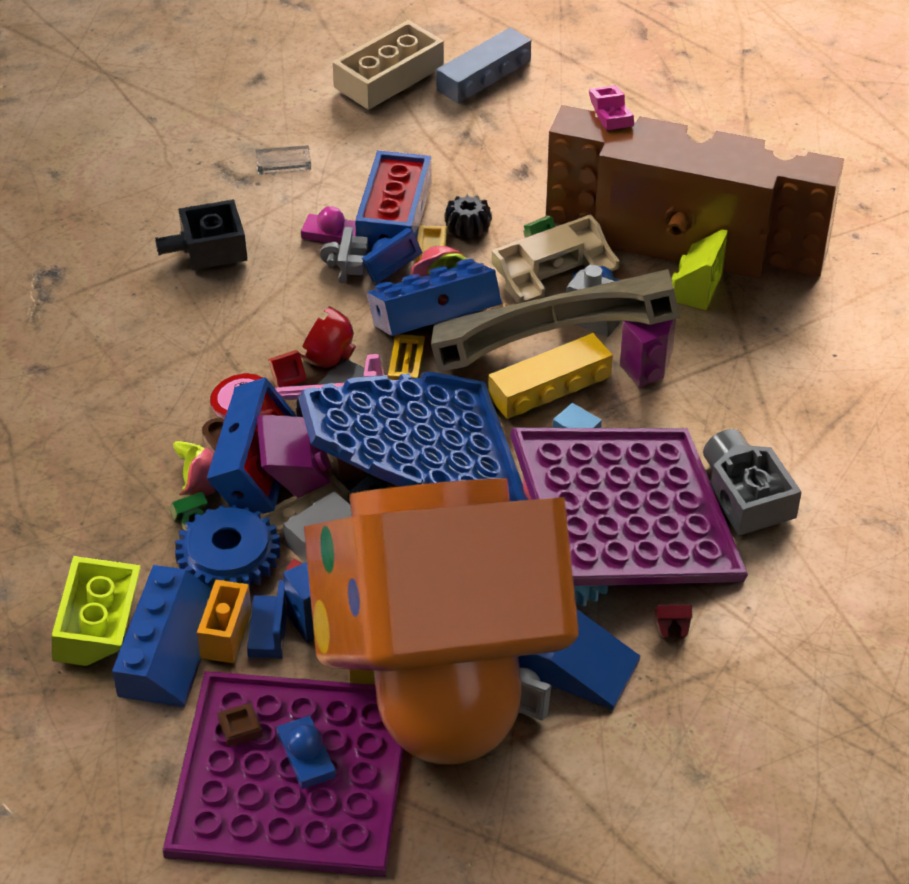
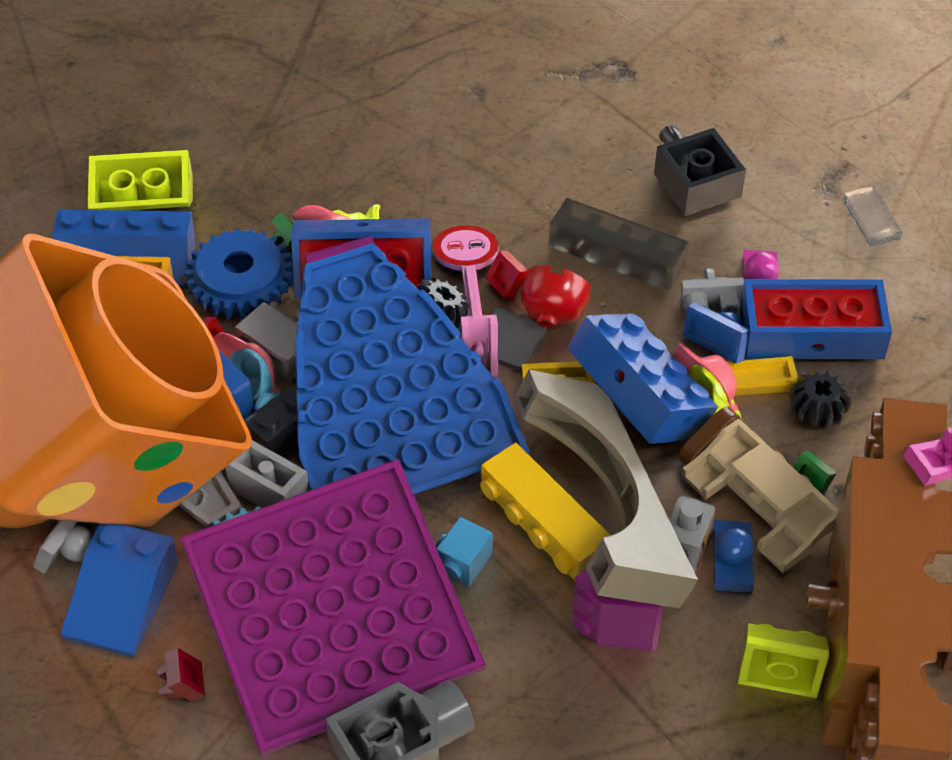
camera: 80 degrees right, 5 degrees up
none -> clear smoke brick [549,198,689,291]
none -> reddish brown tile [679,407,740,465]

